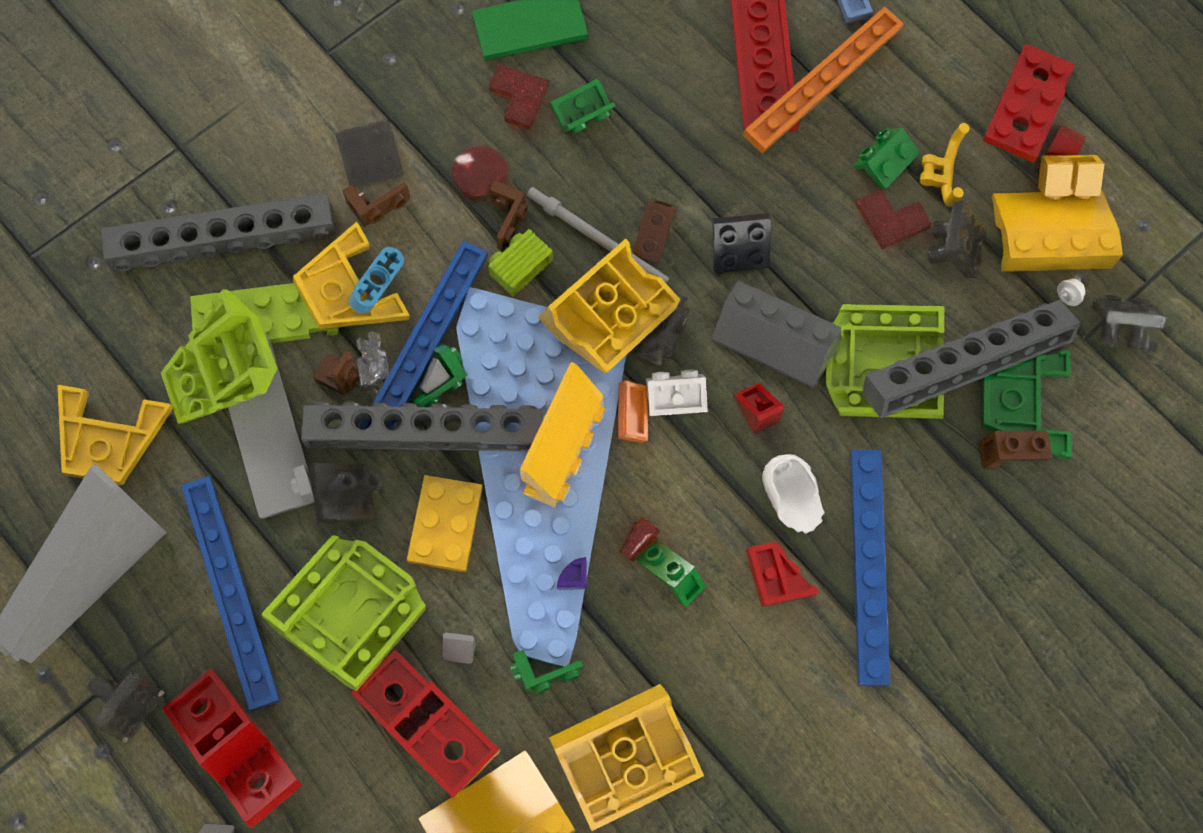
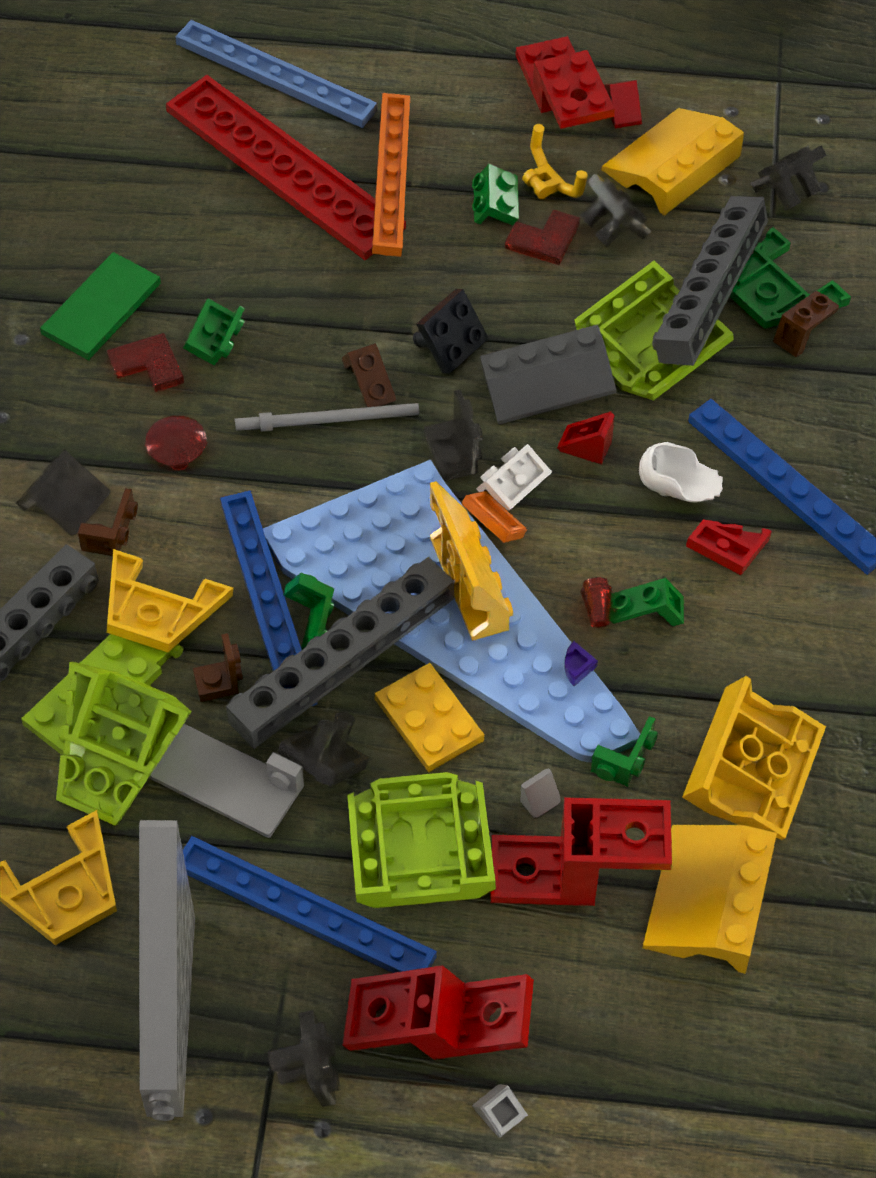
camera: 40 degrees left, 15 degrees down
dark azure beam [349,247,404,313] -> none
clear plate [356,331,390,387] -> none
light grey slope [418,358,450,394] -> none
lime brick [488,229,553,297] -> none
reddish brown bracket [490,180,528,251] -> none
yellow piece [538,239,683,374] -> none
yellow piece [1038,155,1105,200] -> none
white plate [1057,279,1085,306] -> none

